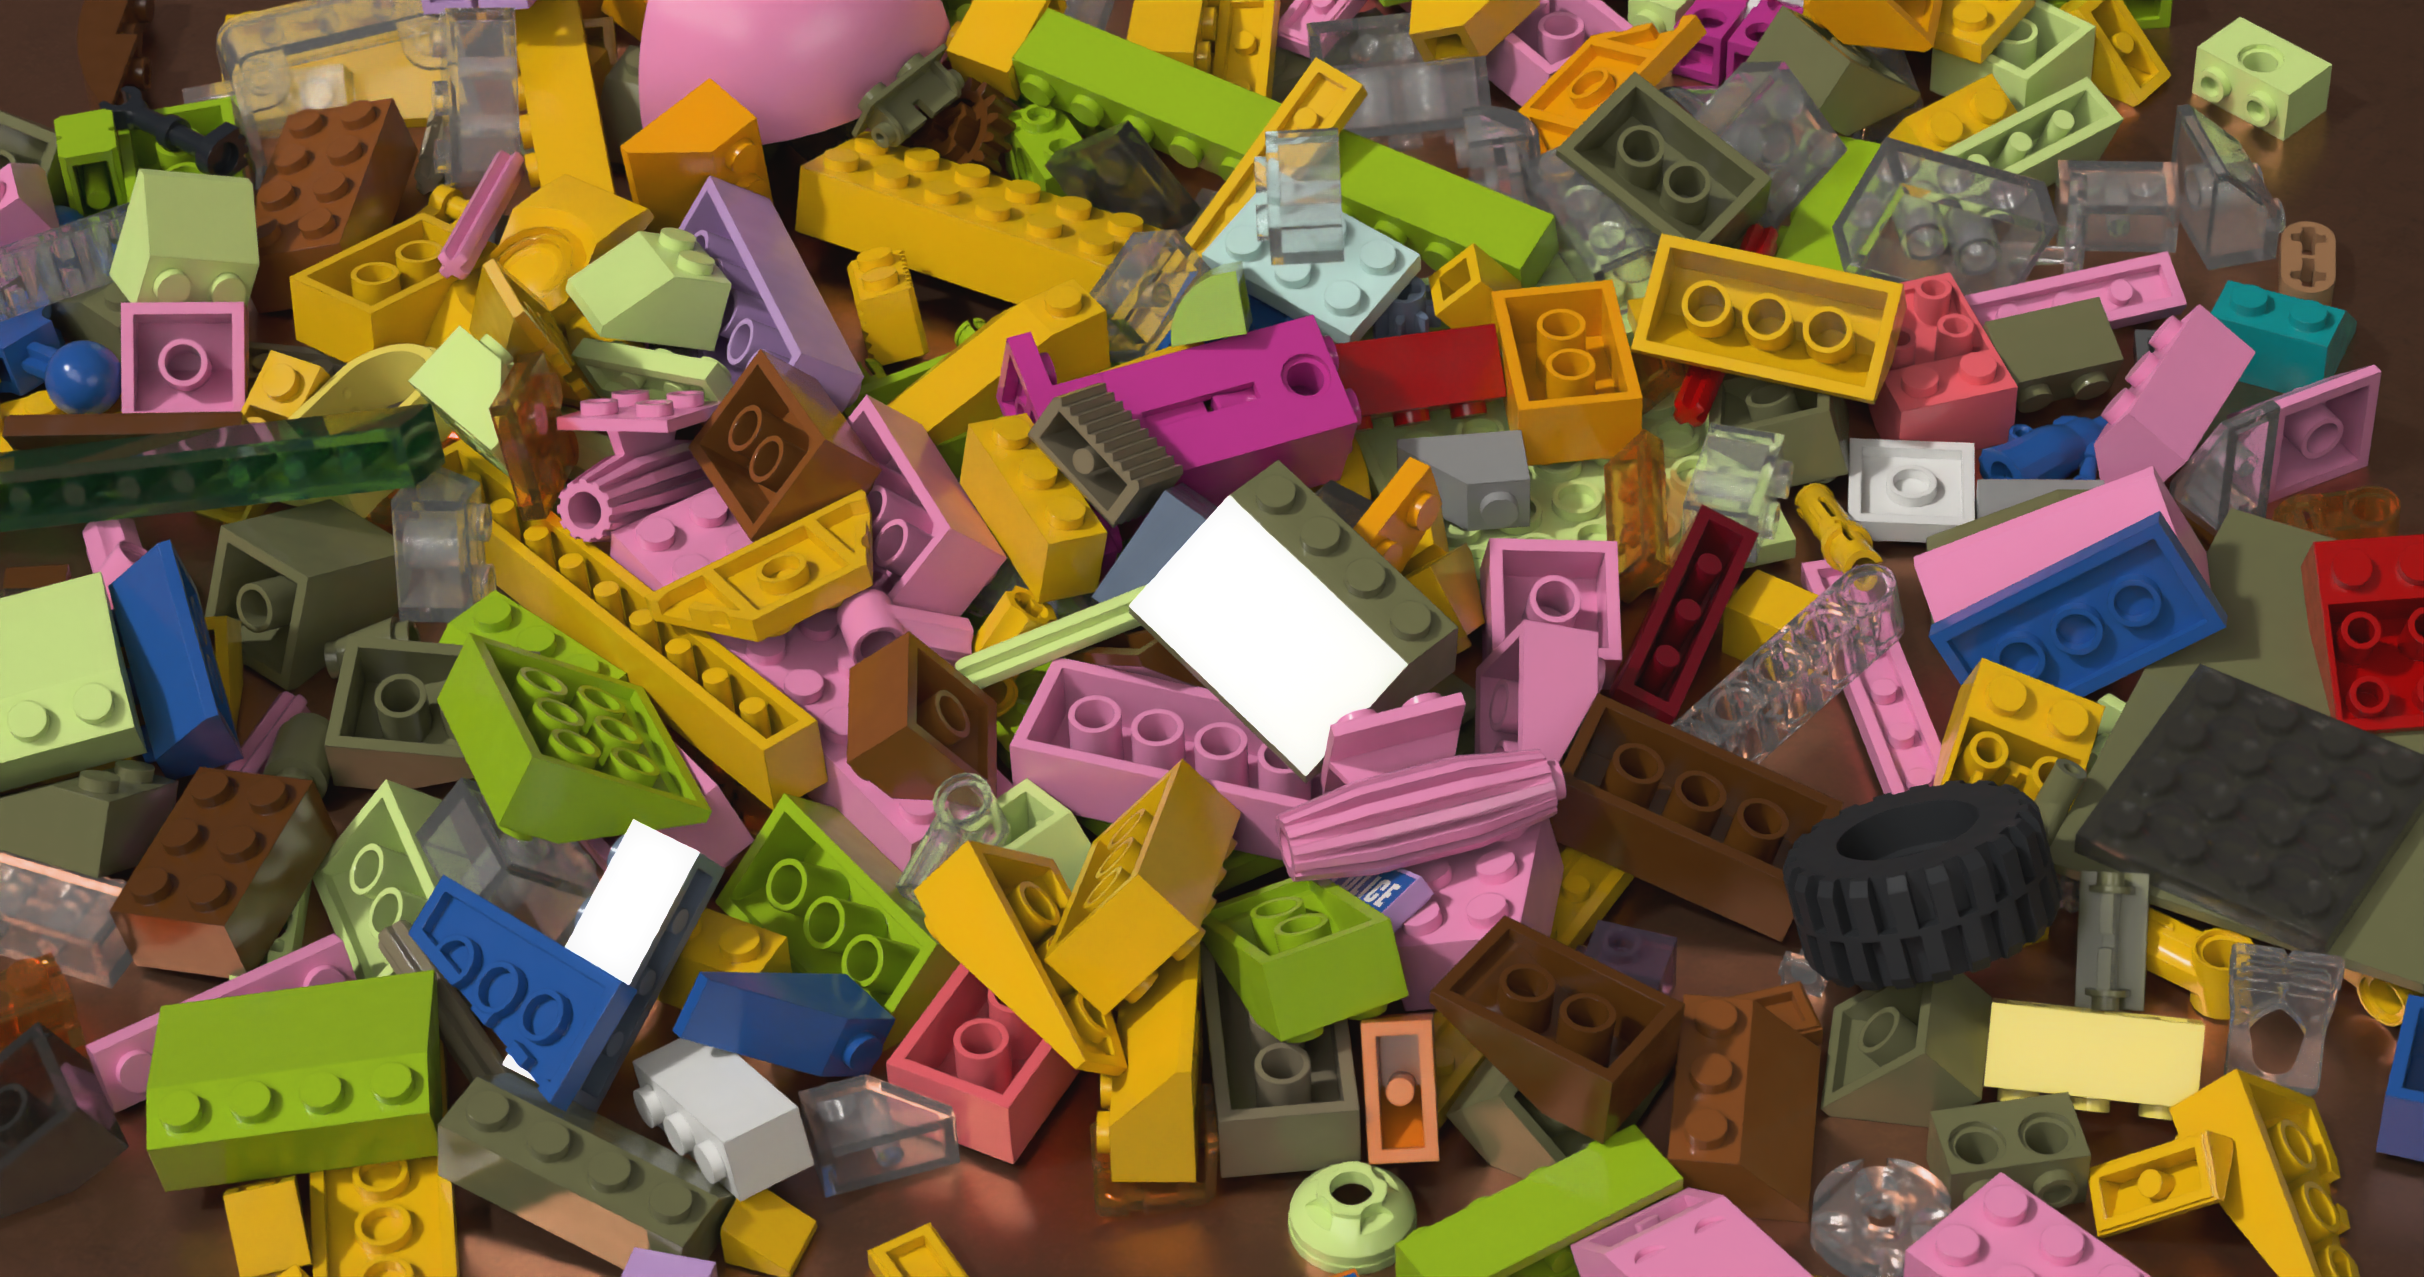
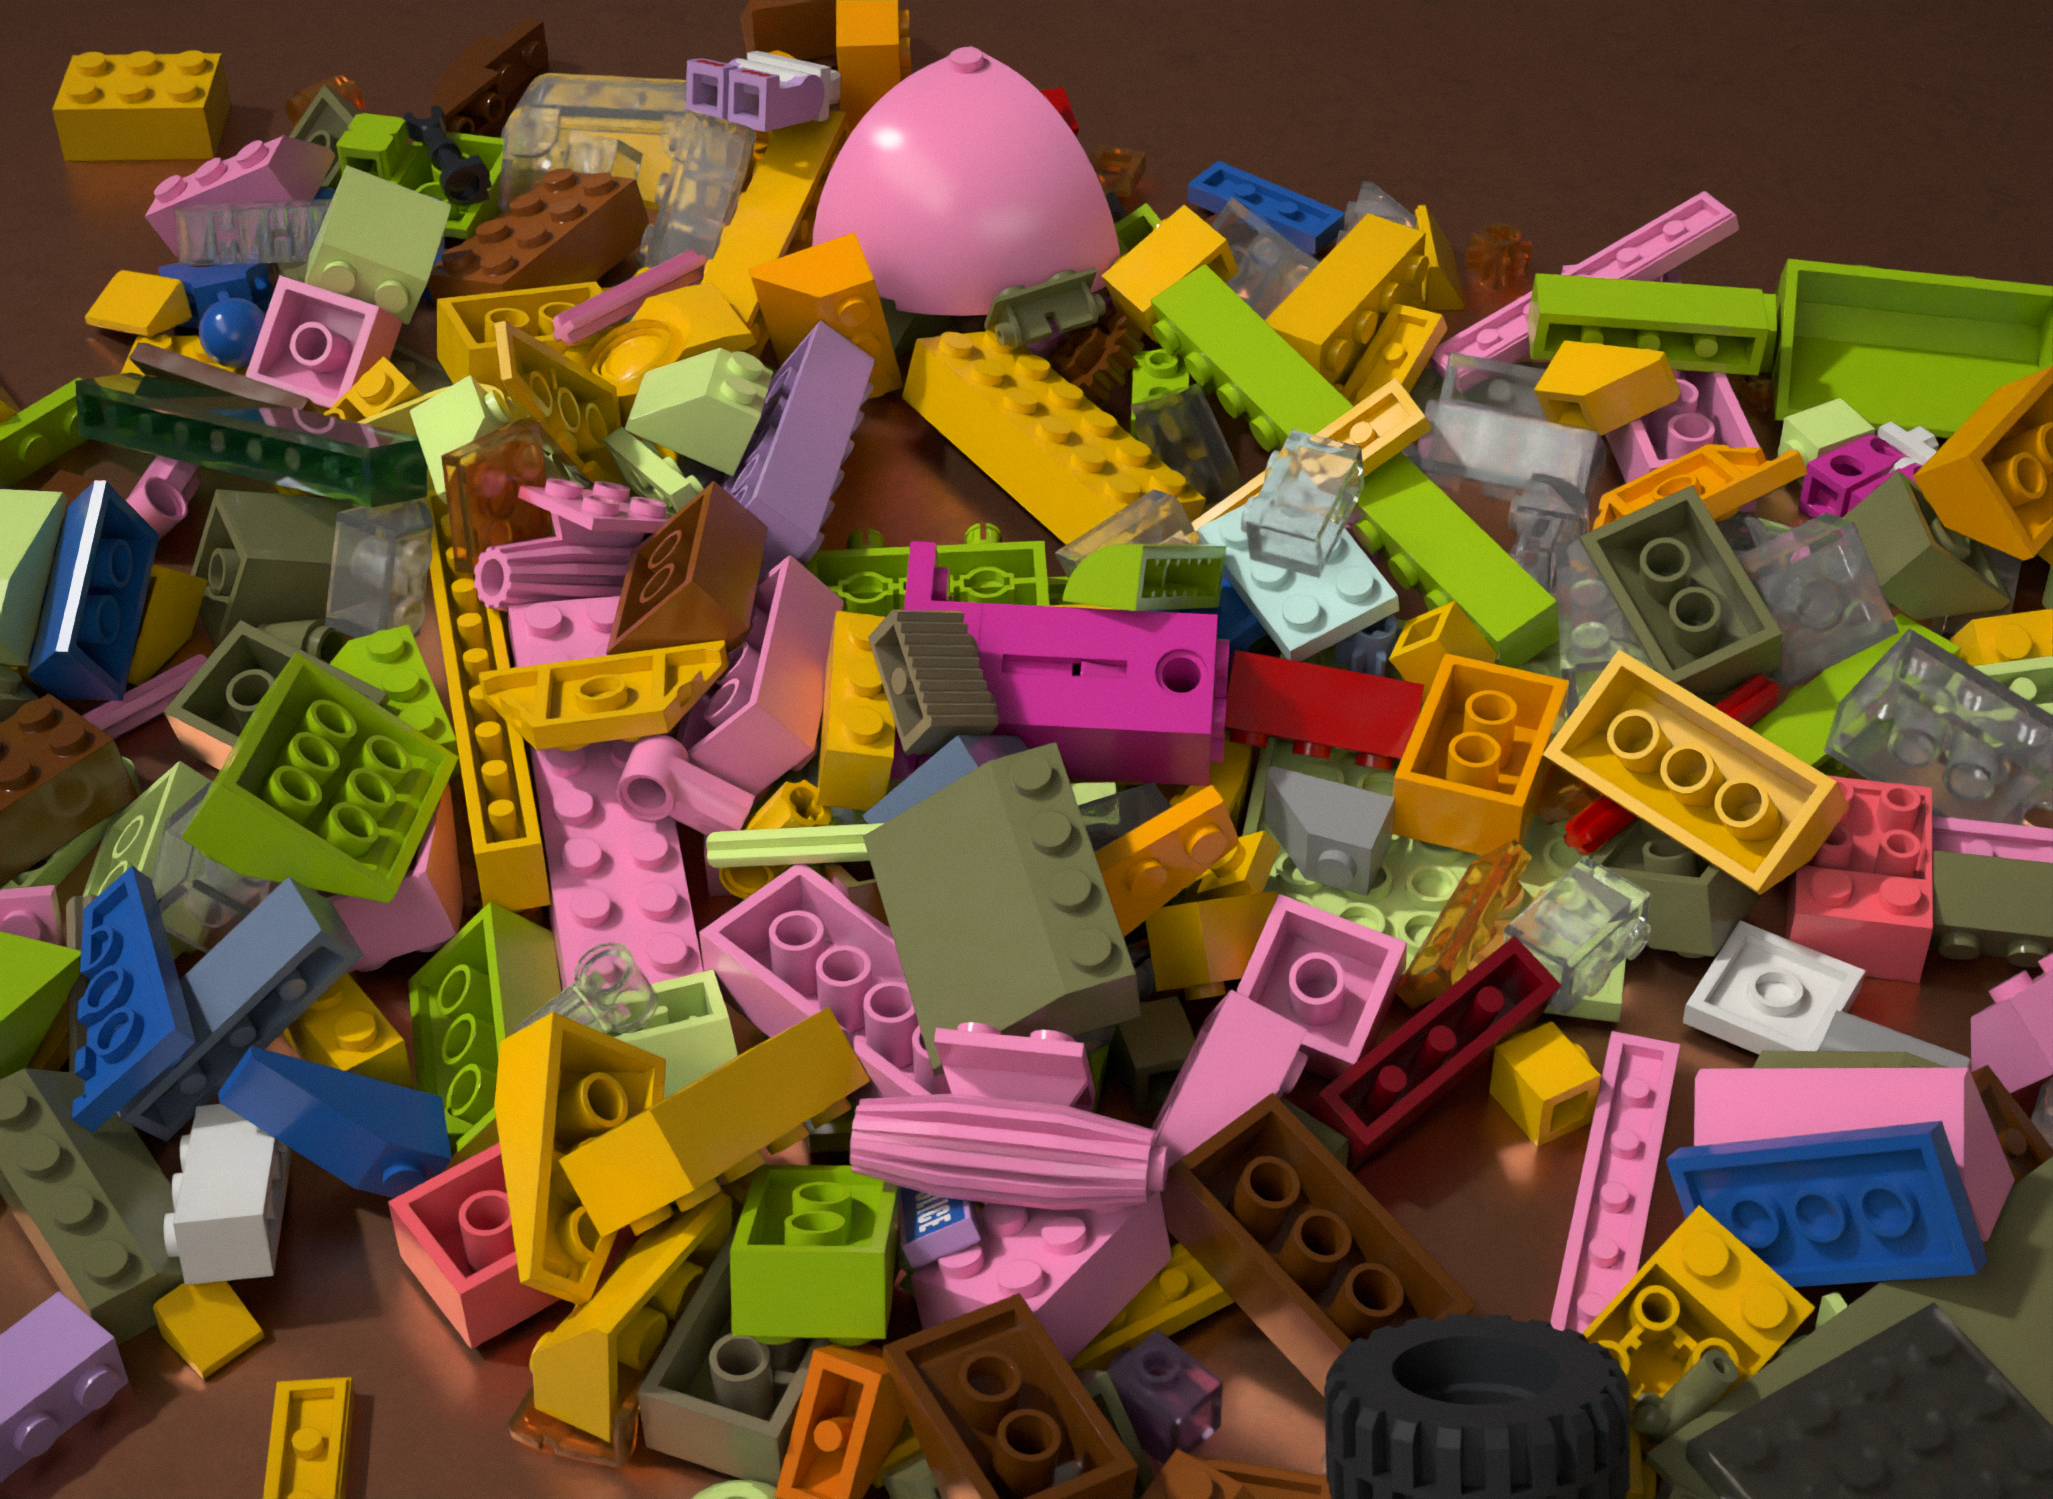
camera: 25 degrees right, 0 degrees up
olive brick [263,713,332,799] -> none
clear slope [798,1074,960,1198] -> none
yellow brick [847,247,930,366] -> none
dark orange slope [847,631,997,803] -> none
yellow wedge [887,278,1111,445] -> none
clear beam [1671,564,1905,764] -> none
yellow pin [1795,483,1884,589] -> none
blue piece [1978,416,2108,480] -> none

